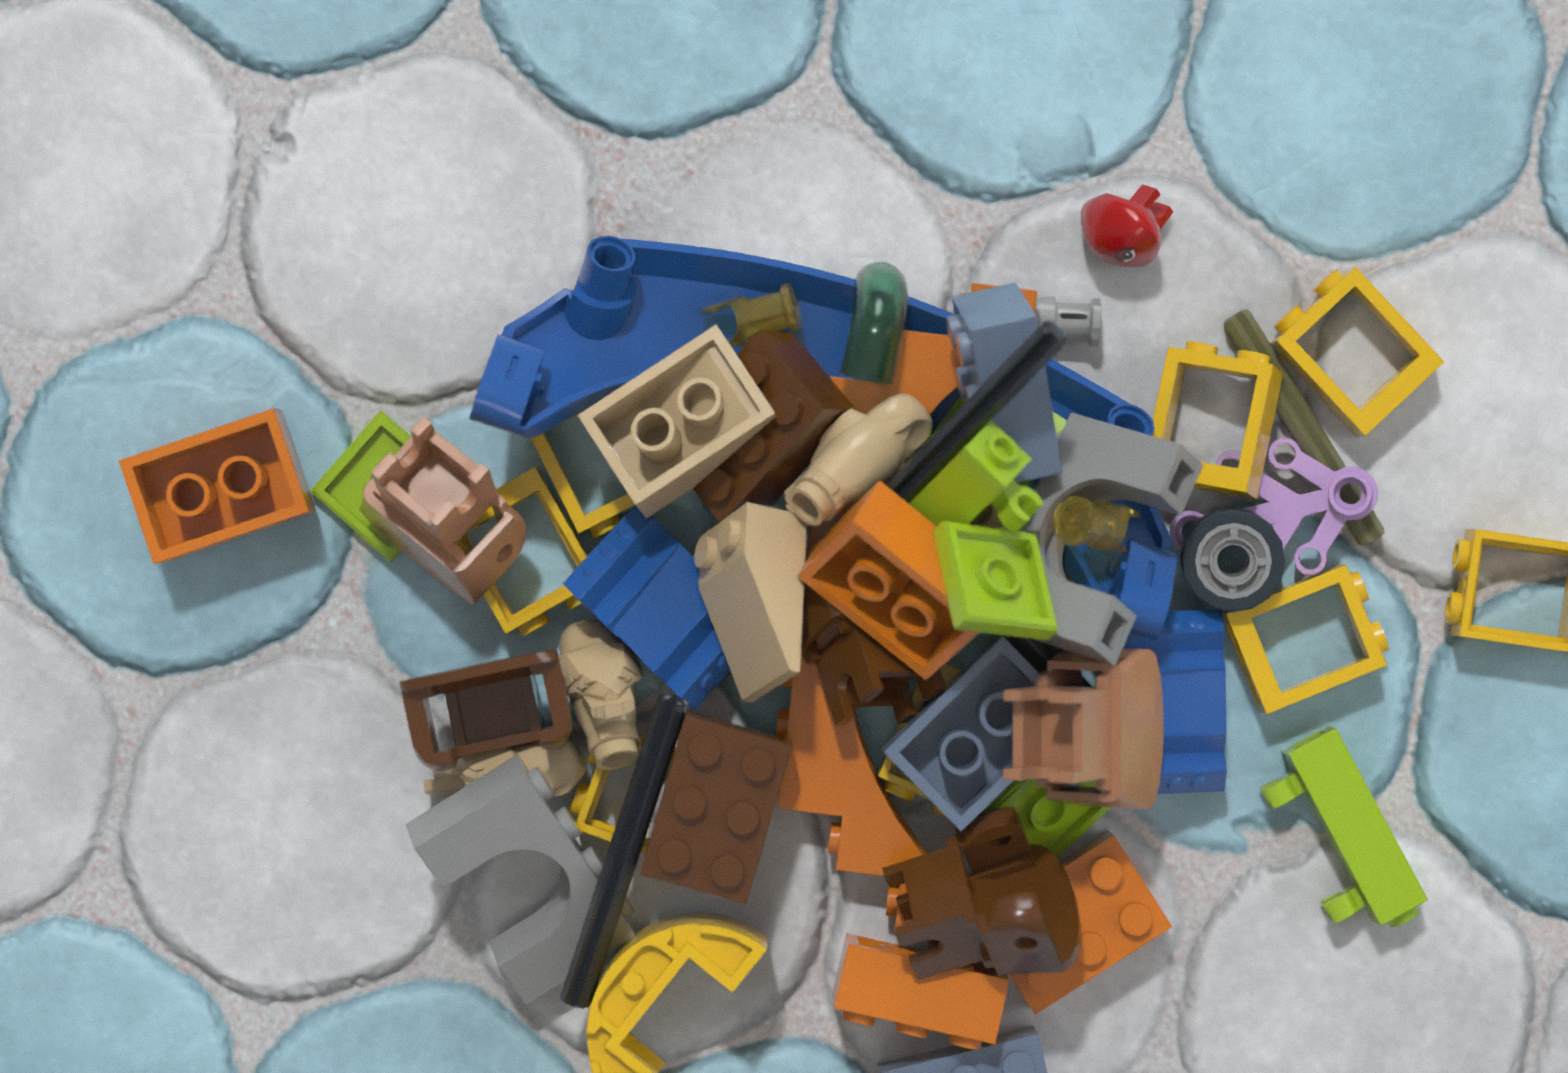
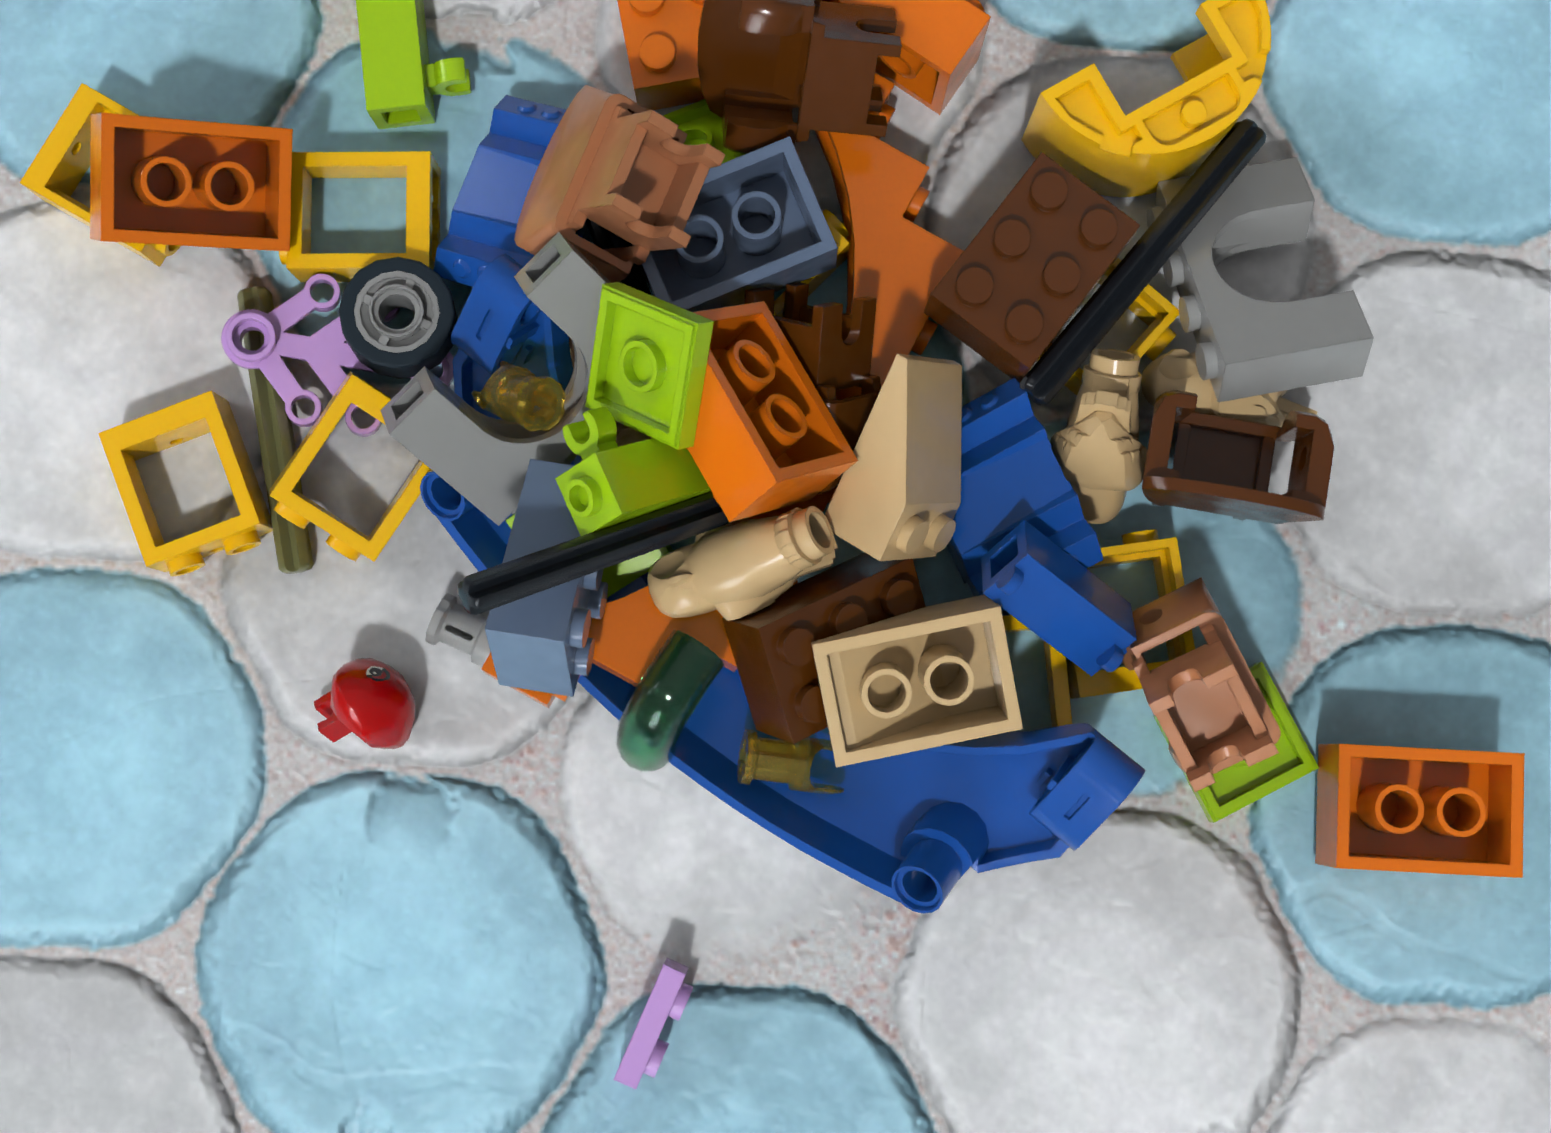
camera: 160 degrees left, 5 degrees down
none -> orange brick [90,113,293,252]
none -> lavender plate [613,958,693,1090]
none -> blue brick [981,519,1137,677]

